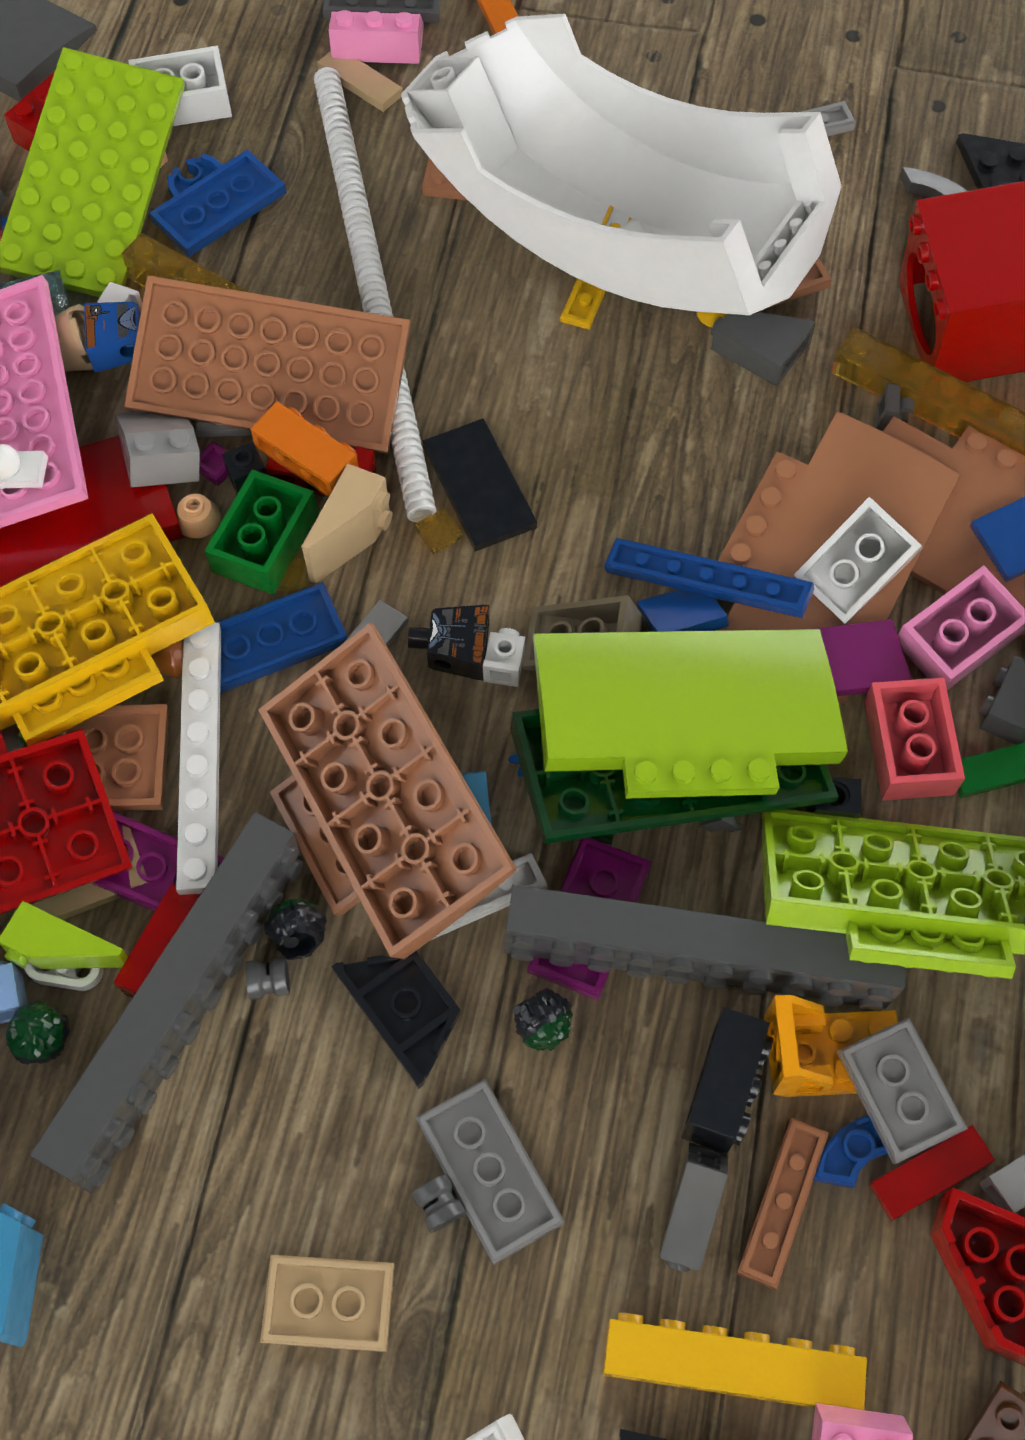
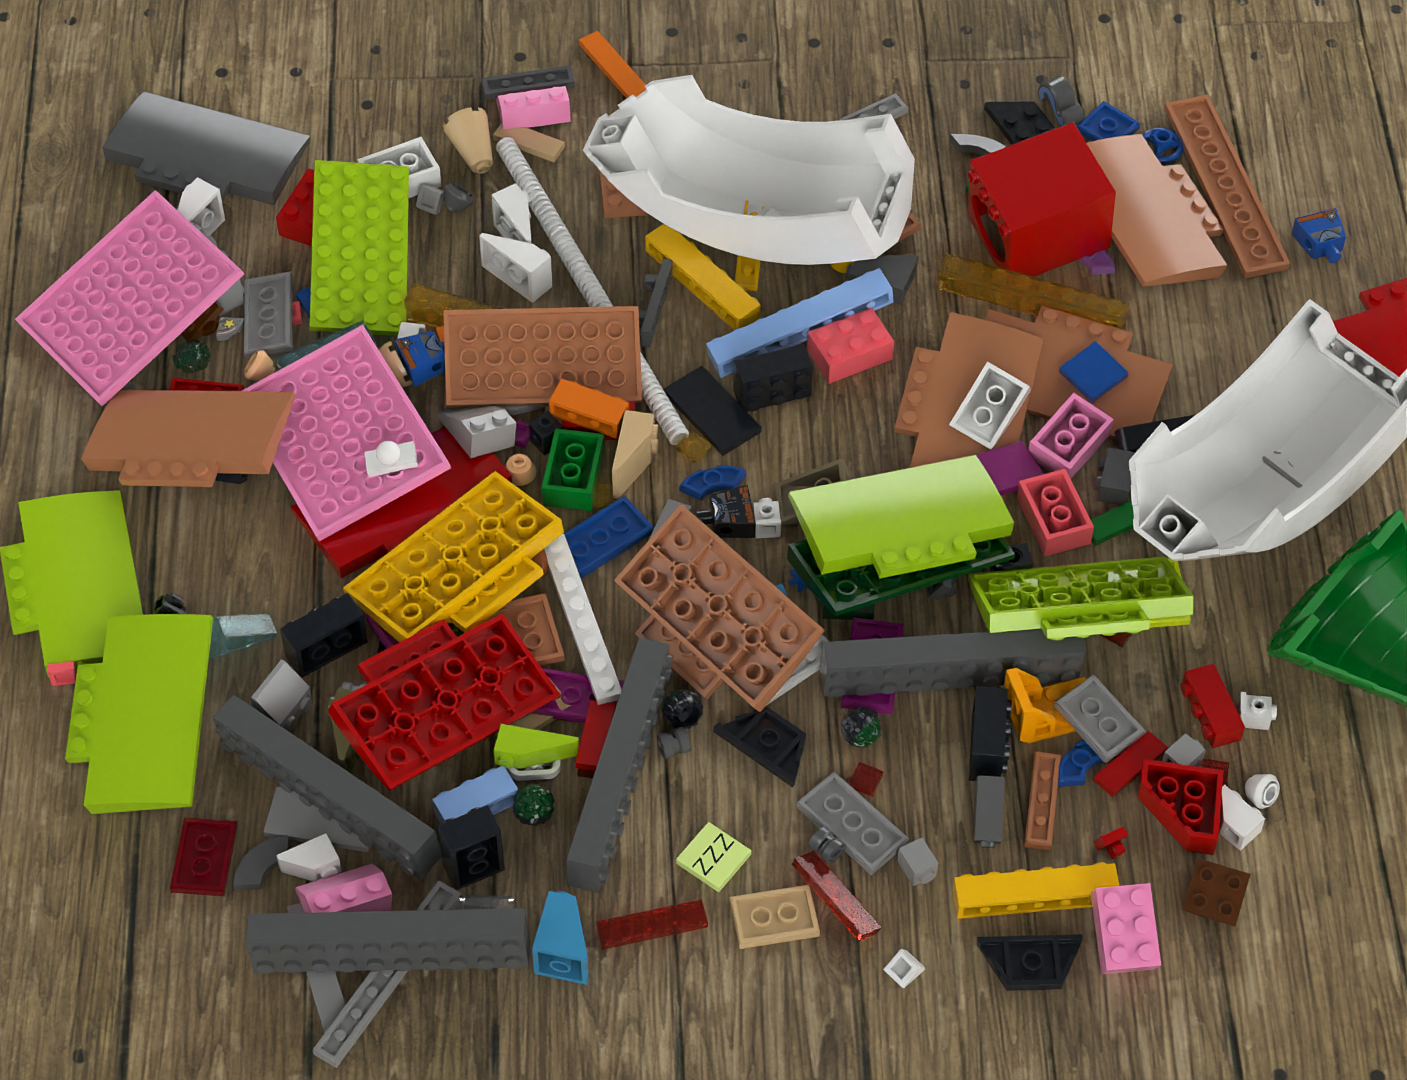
camera: 15 degrees left, 10 degrees down
blue plate [149,150,287,257] -> none
blue tile [604,538,814,619] -> none
blue tile [637,589,729,632] -> none
dark grey tile [876,383,914,430] -> none
none -> light grey tile [416,184,445,215]
none -> tan cone [443,108,493,174]
none -> dark grey cone [443,182,474,213]
none -> white slope [479,233,552,303]
none -> white slope [492,183,531,243]
none -> clear red tile [596,899,708,950]
none -> dark grey hinge [639,259,673,348]
none -> yellow brick [645,224,761,330]
none -> yellowish green tile [676,822,751,892]
none -> blue tile [679,465,746,501]
none -> light blue brick [706,268,894,378]
none -> black brick [733,344,813,412]
none -> clear red tile [792,851,881,941]
none -> coral brick [807,308,894,384]
none -> clear red tile [849,762,884,797]
none -> light grey brick [897,838,938,886]
none -> red tile [1093,826,1128,859]

